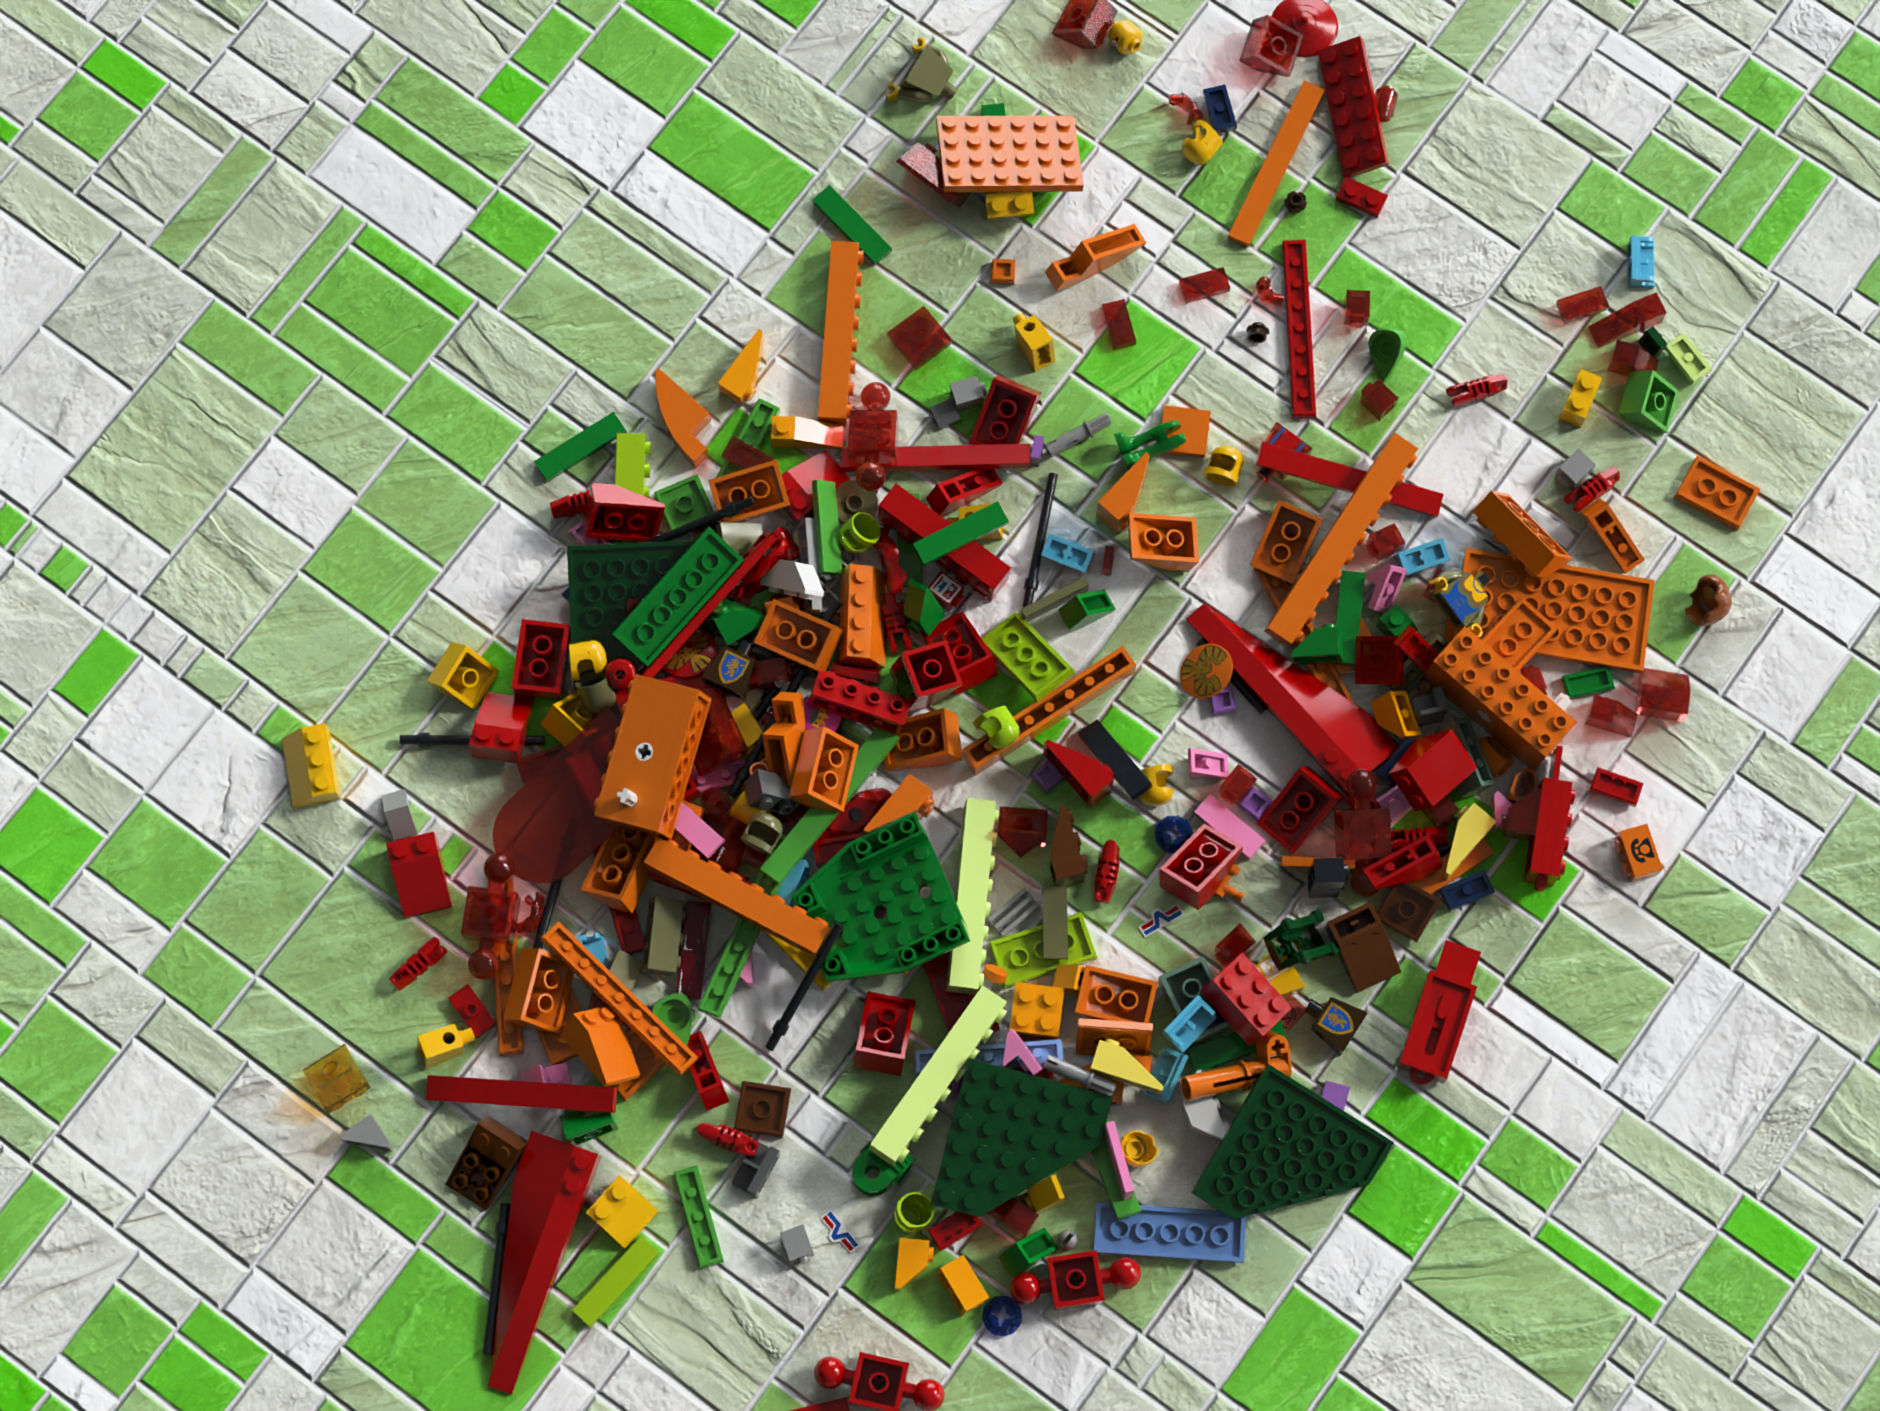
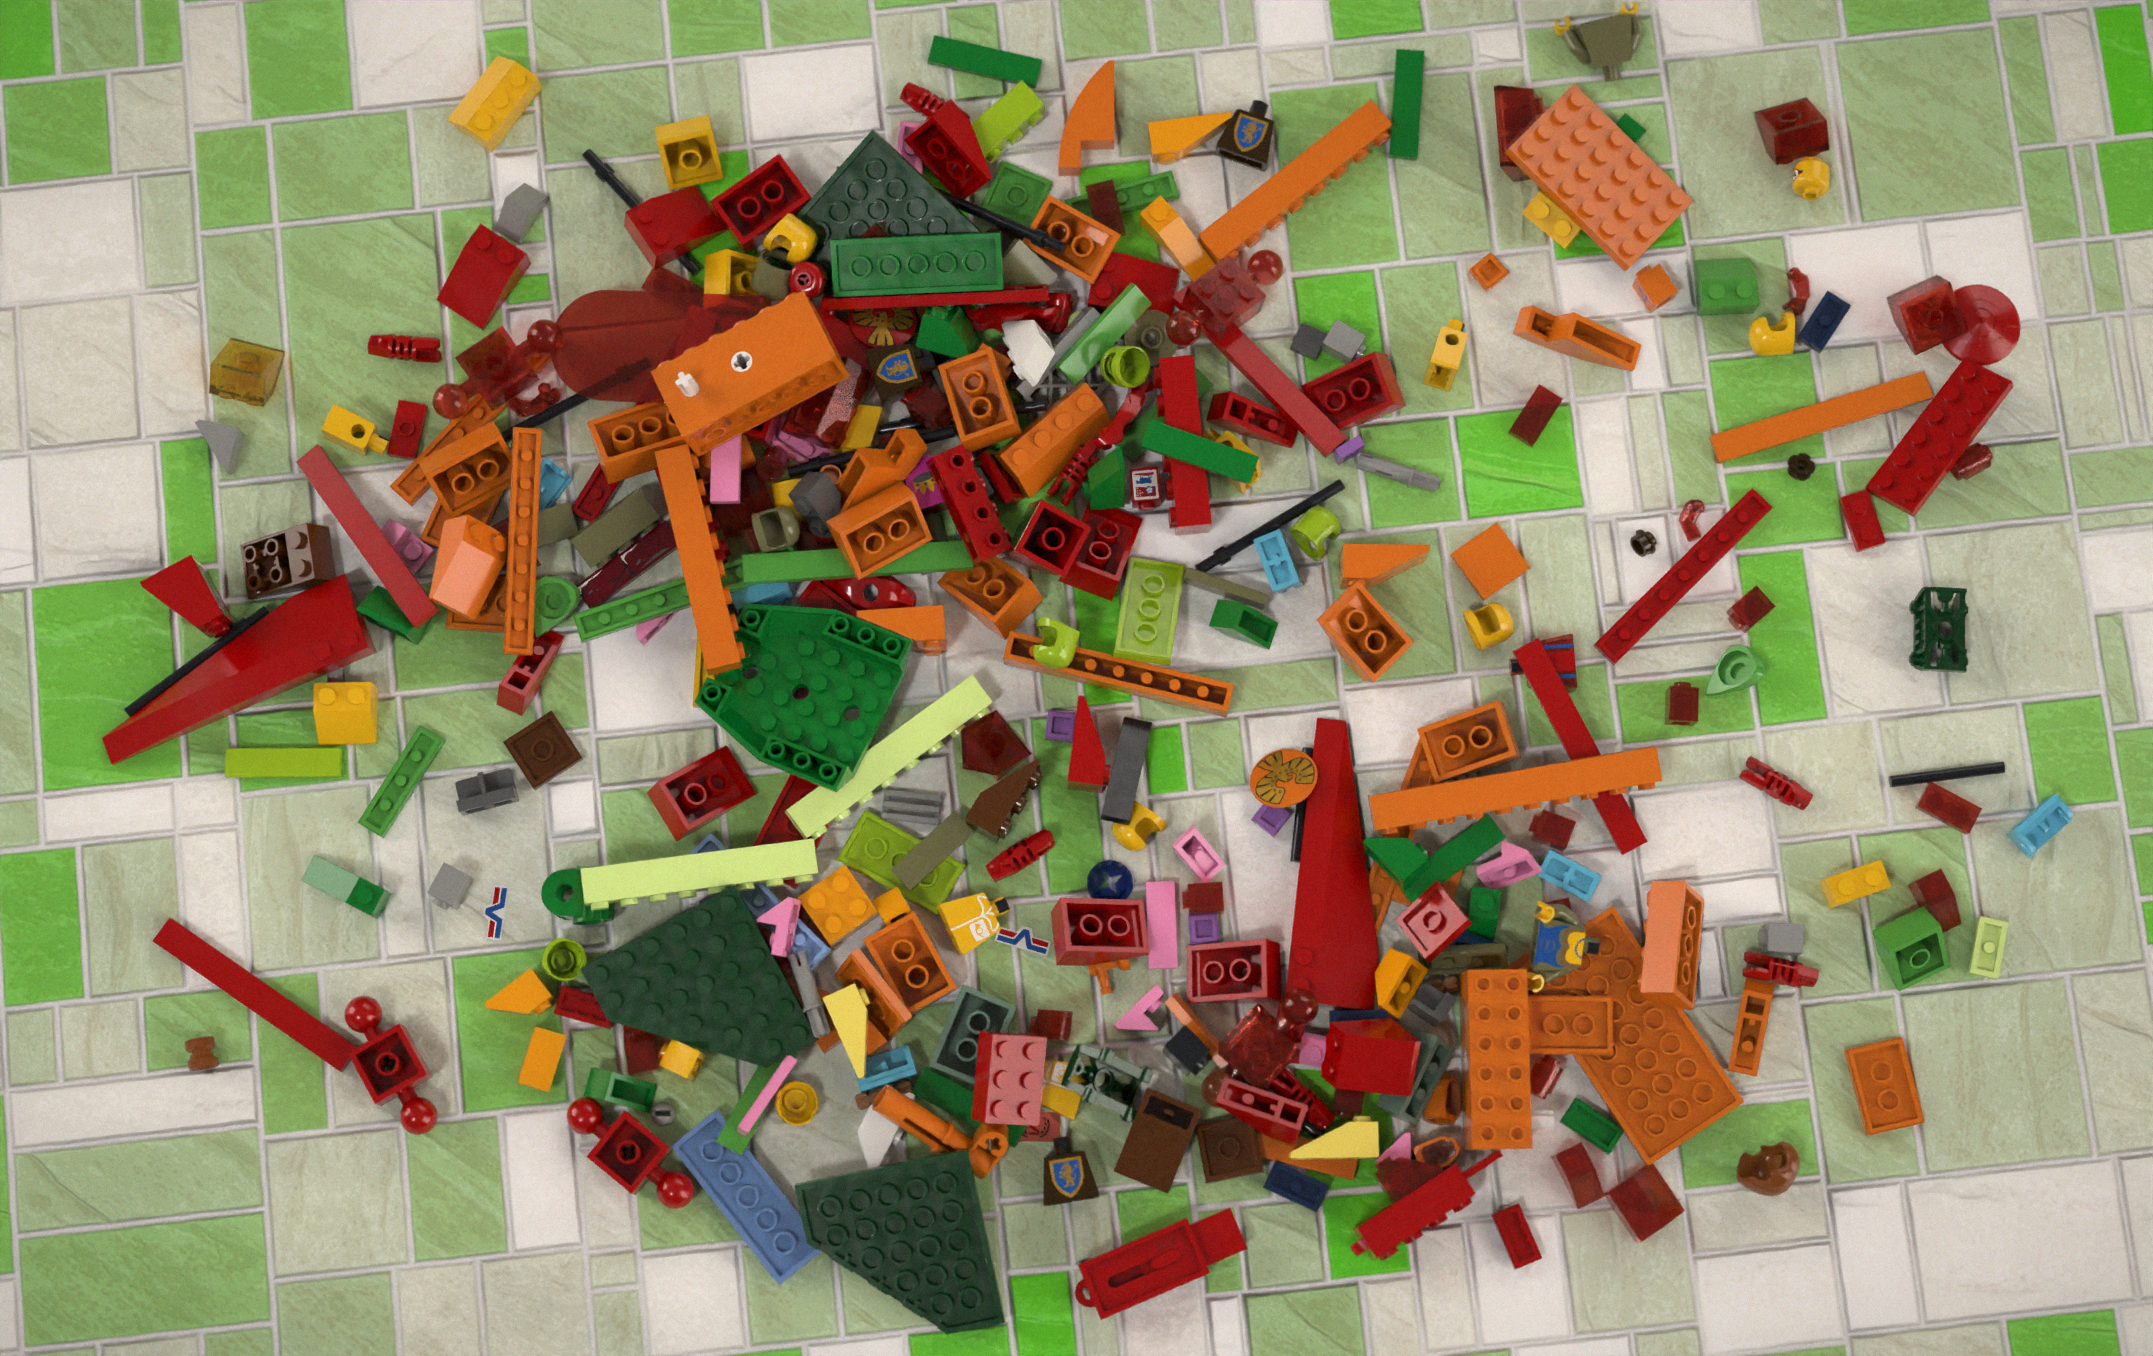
camera: 45 degrees right, 5 degrees up
red hinge [697,1122,760,1156] -> none
black bar [765,922,844,1051] -> none
clear red plate [887,306,953,370] -> none
orange tile [982,964,1008,984] -> none
clear blue gear [982,1296,1022,1336] -> none
clear red tile [1102,546,1115,576] -> none
green piece [1114,420,1186,470] -> none
medium azure hinge [1163,995,1217,1053] -> none
clear red plate [1179,267,1230,304] -> none
medium lavender tile [1321,1080,1350,1111] -> none
red plate [1393,625,1439,673] -> none
clear red slope [1588,292,1667,348] -> none
orange brick [1614,824,1663,882] -> none
dark green plate [1638,326,1668,359] -> none
none -> red slope [140,555,235,638]
none -> slope [301,854,391,919]
none -> medium nougat axle [855,1079,912,1110]
none -> yellow torso [936,892,1010,956]
none -> bright pink slope [1114,984,1164,1033]
none -> dark brown torso [1215,100,1274,172]
none -> lime helmet [1290,506,1341,561]
none -> orange brick [1632,264,1678,313]
none -> bright green slope [1693,258,1759,316]
none -> black bar [1889,762,2005,787]
none -> dark green piece [1909,587,1968,673]

